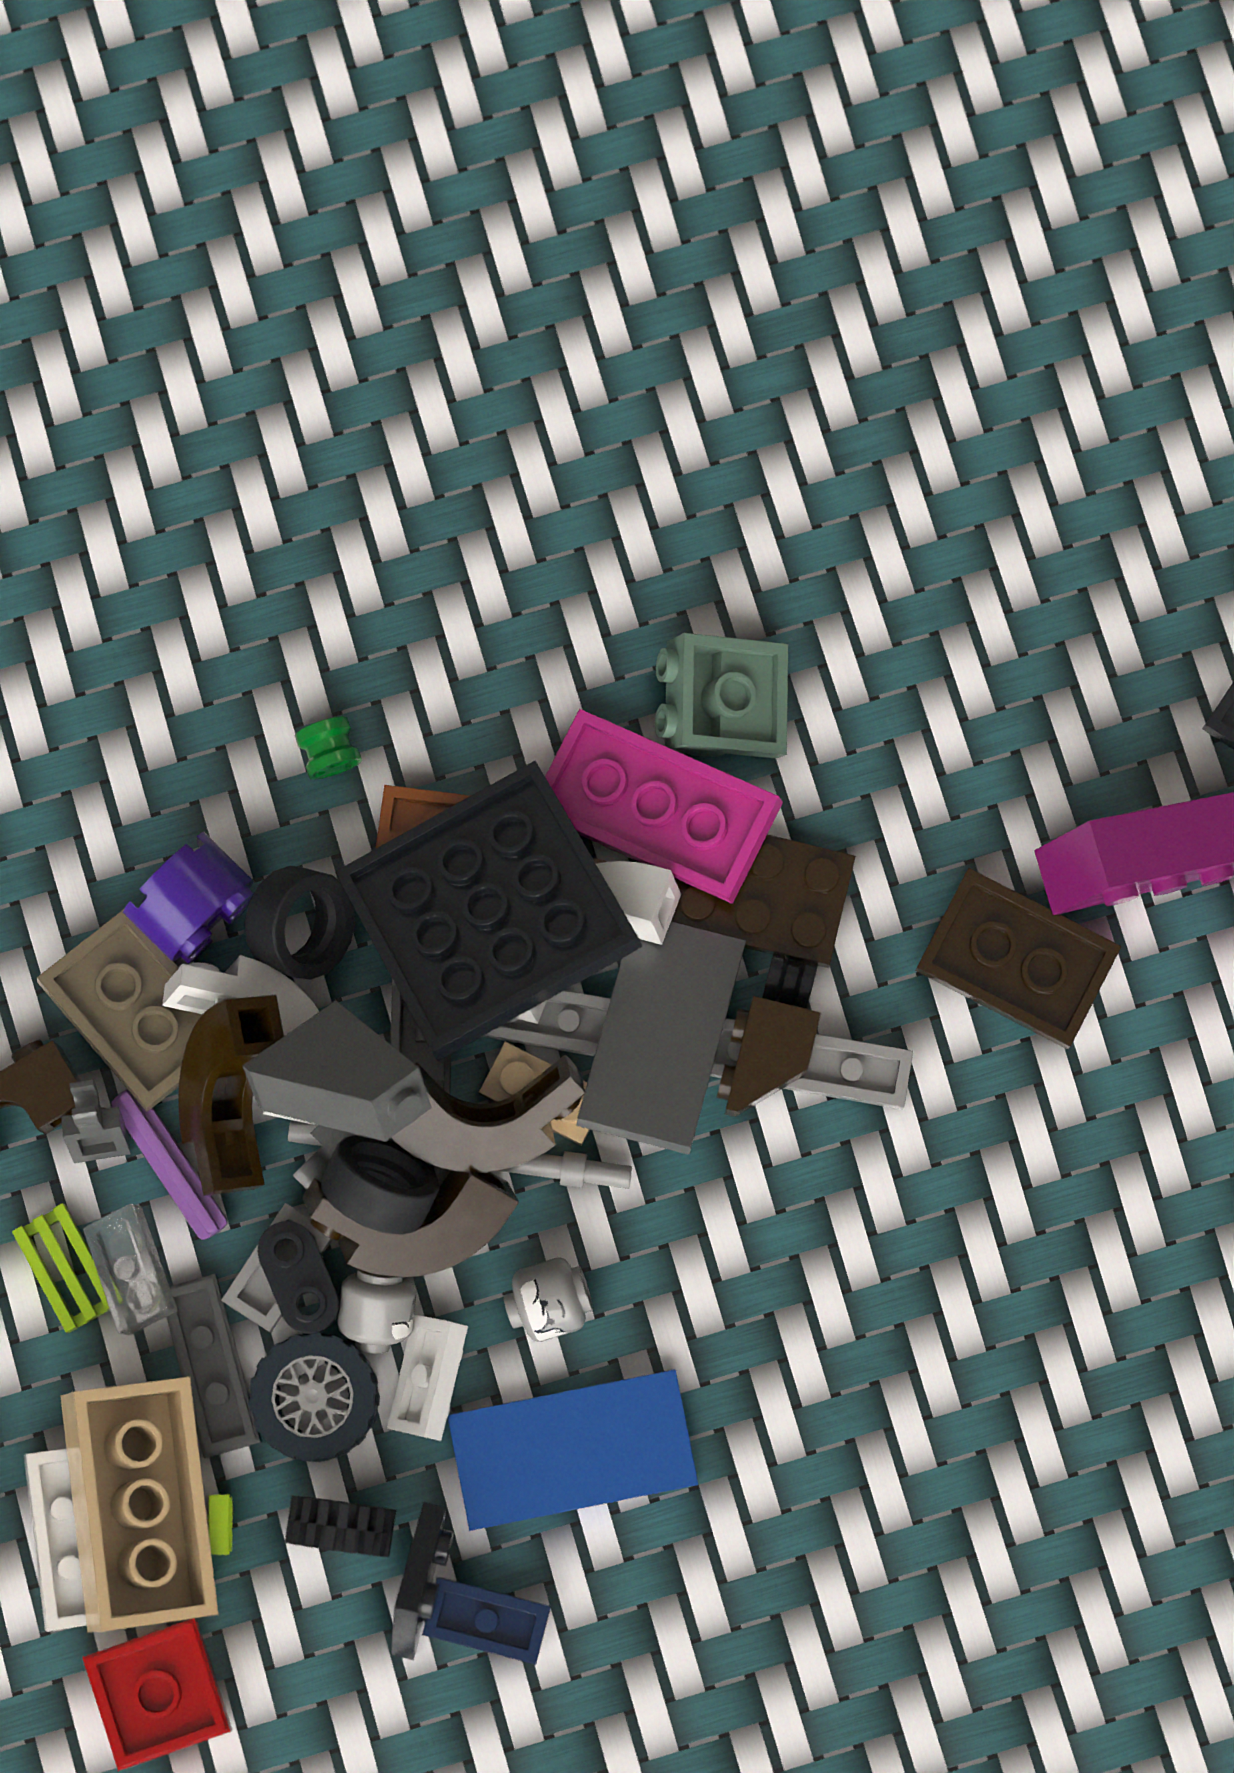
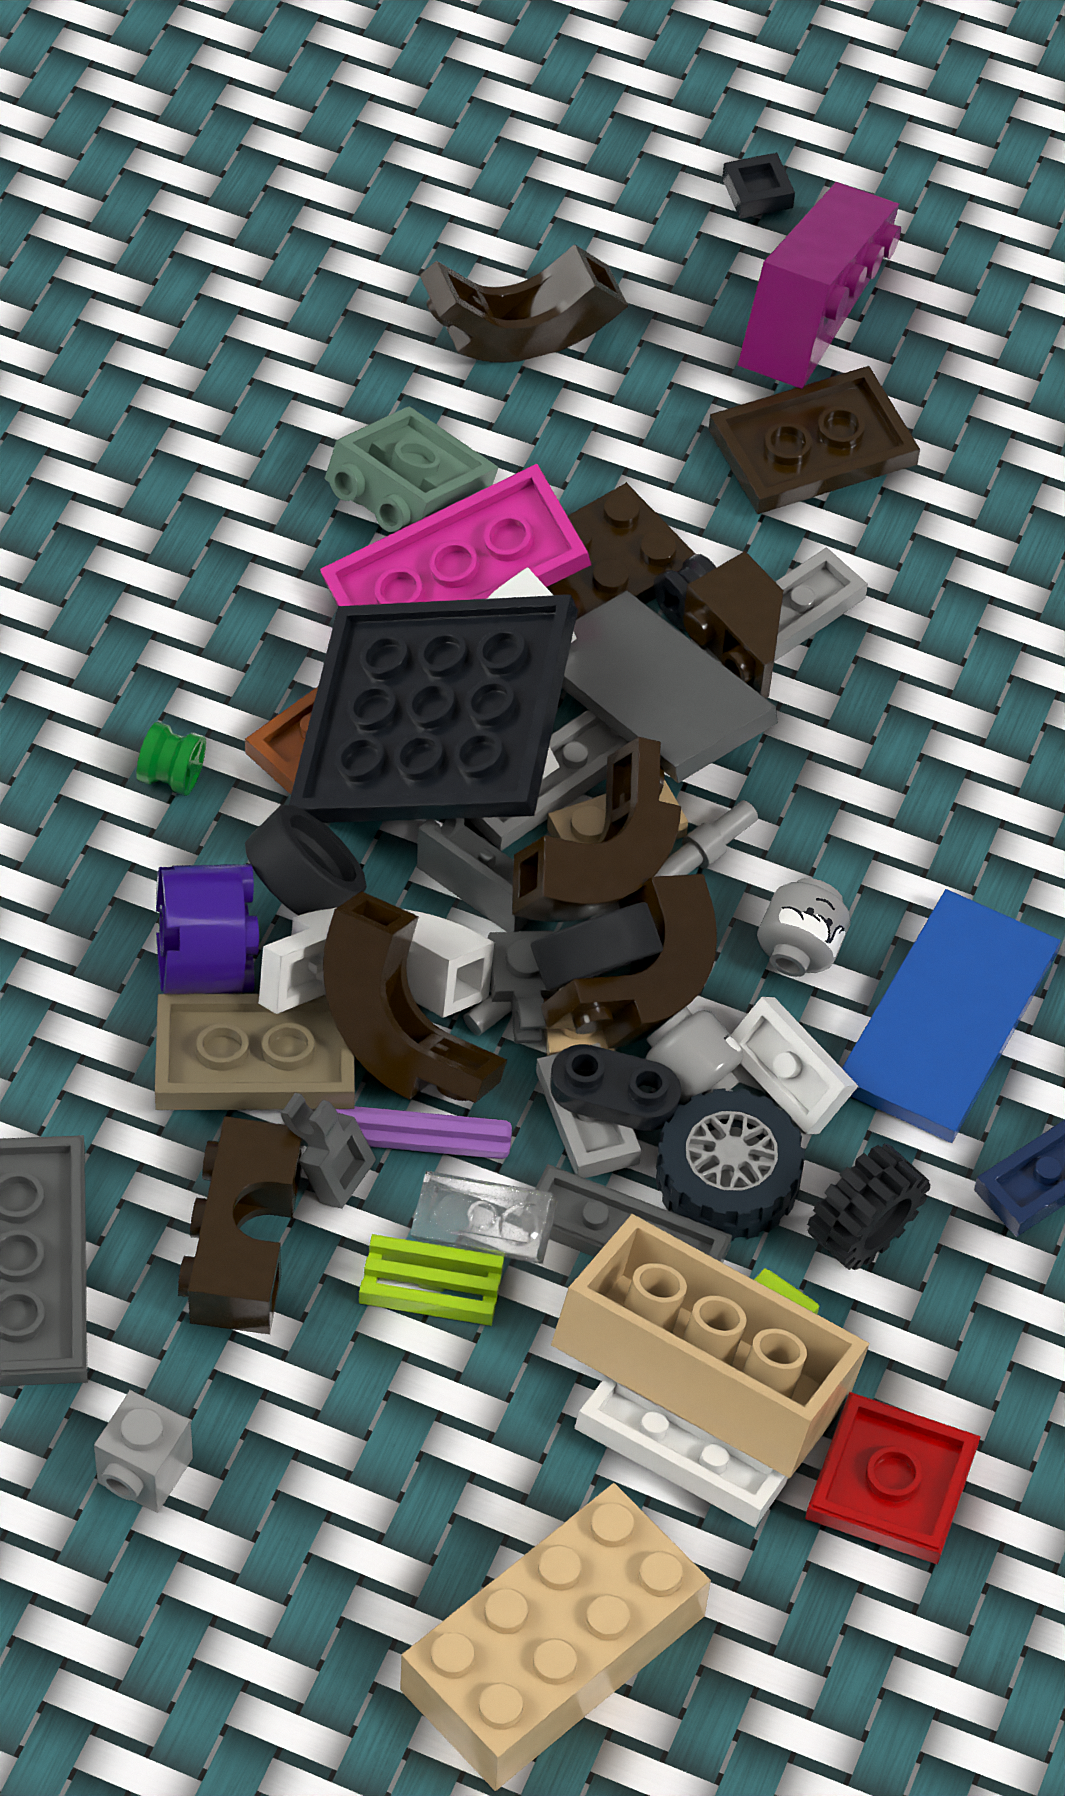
camera: 55 degrees left, 25 degrees down
dark grey slope [243,1000,432,1142] -> none
black wing [391,1502,454,1660] -> none
none -> dark brown arch [420,244,628,363]

